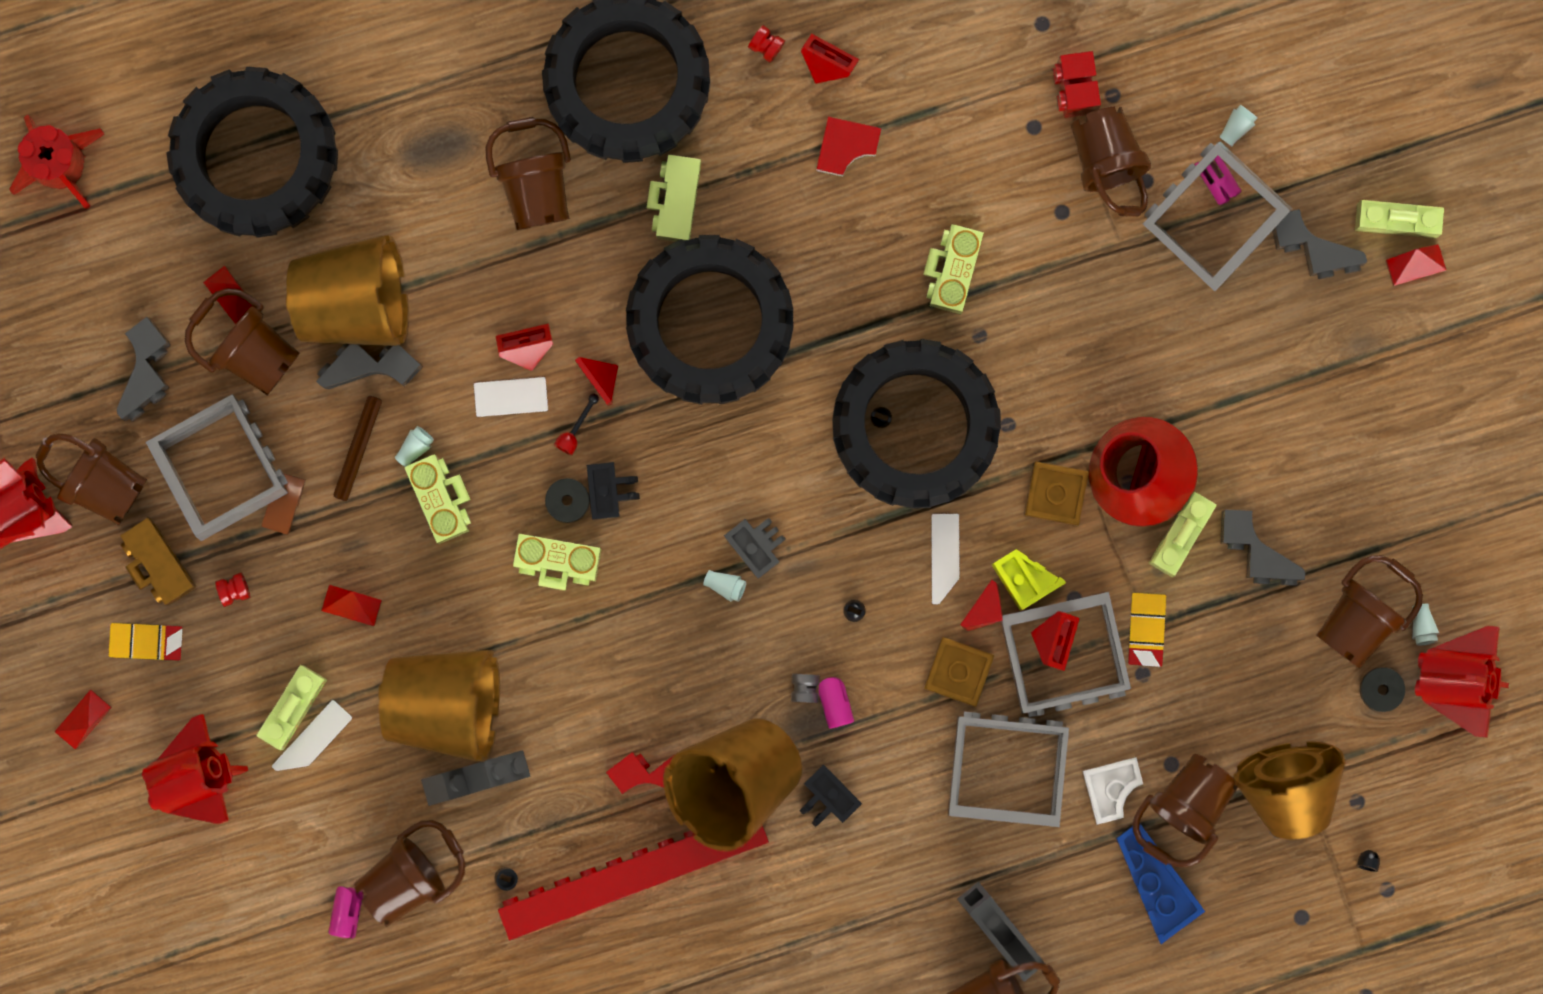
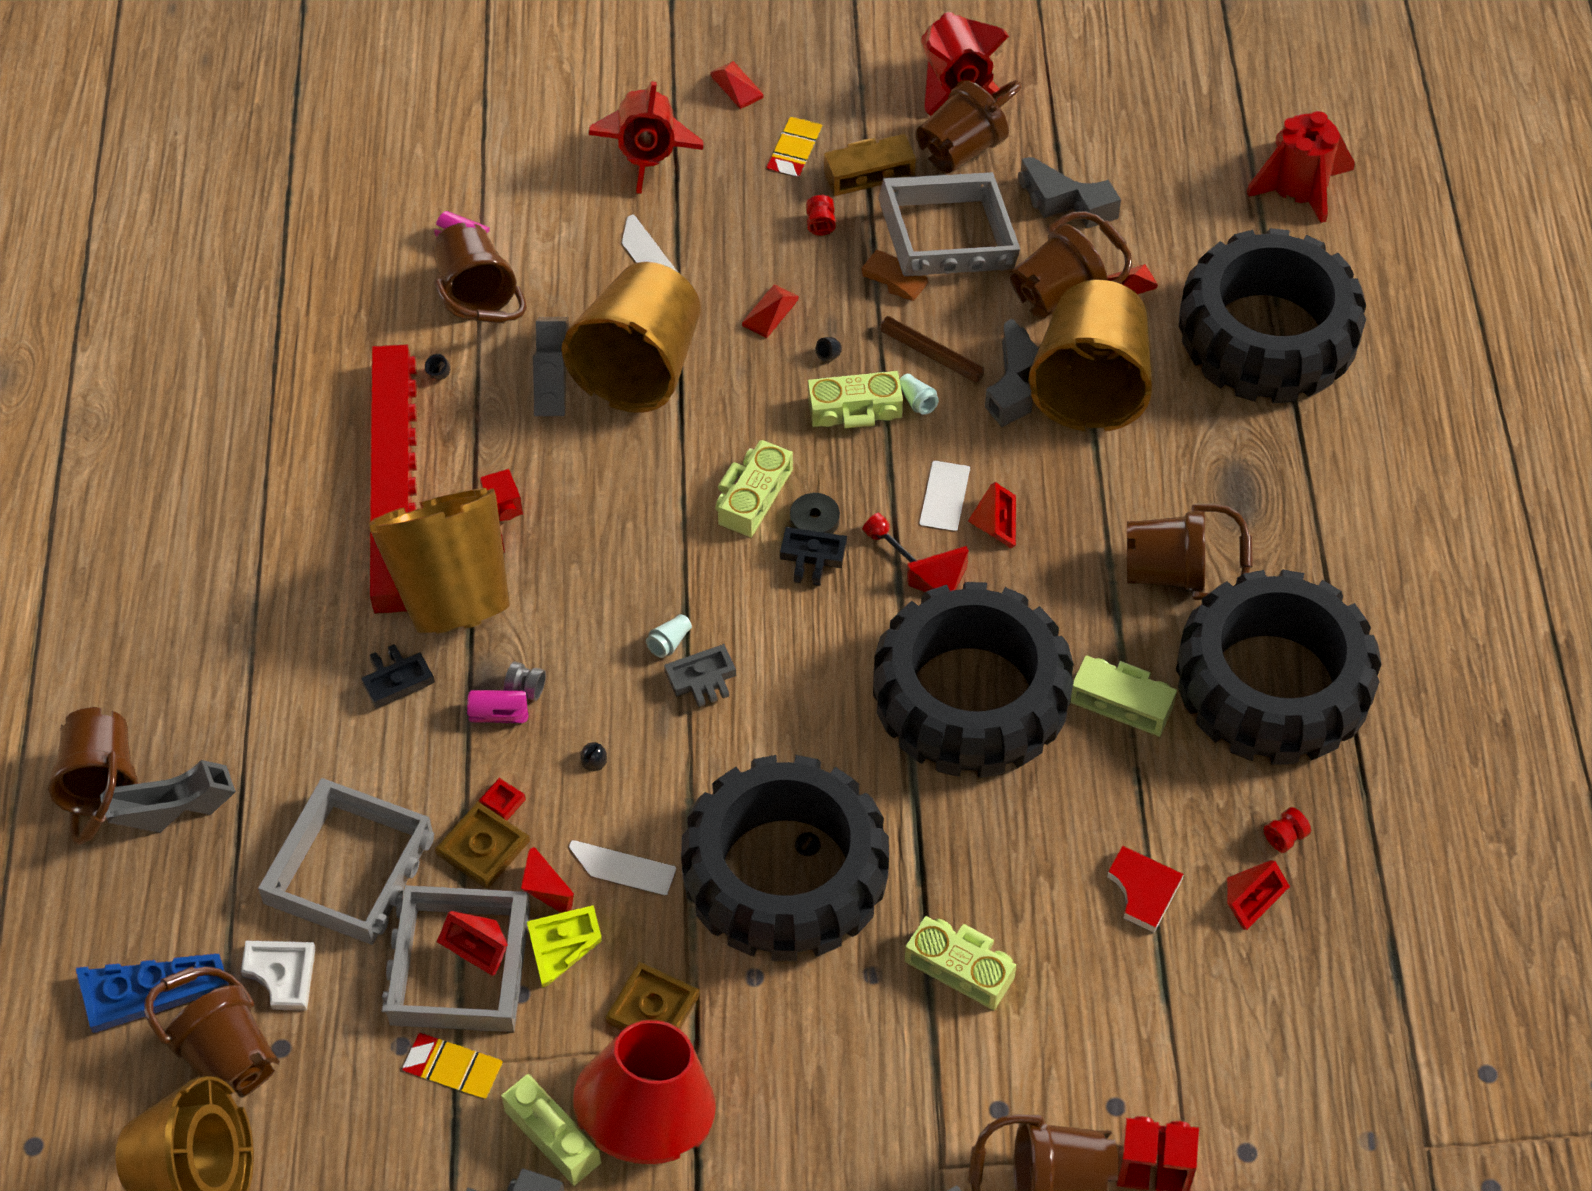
camera: 105 degrees right, 30 degrees down
yellowish green piece [256,665,327,750] -> none
none -> red tile [478,777,526,821]
none -> black hinge [816,337,842,361]

